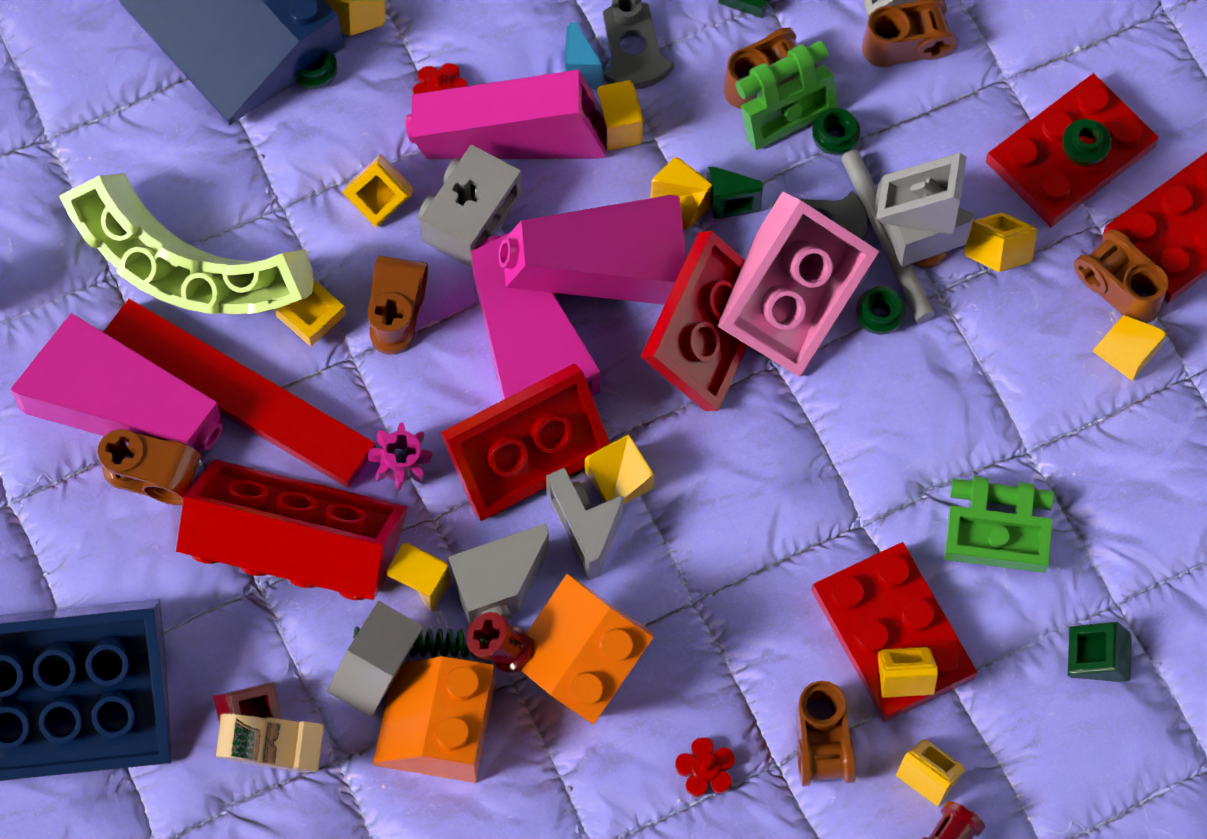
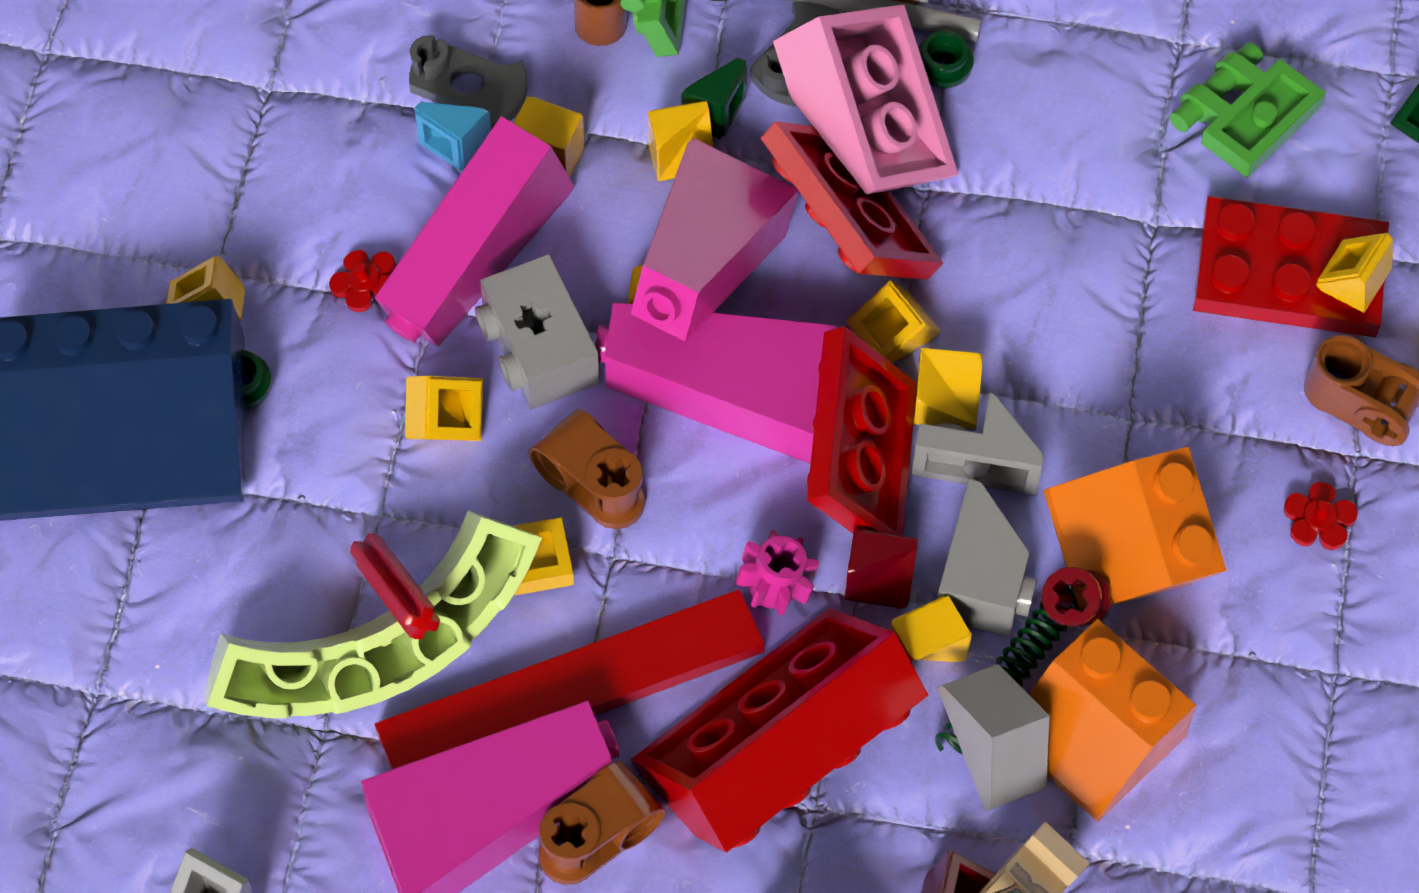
camera: 55 degrees left, 5 degrees down
none -> red axle [350,533,440,639]
none -> dark red slope [844,529,918,609]
none -> yellow slope [846,281,941,363]

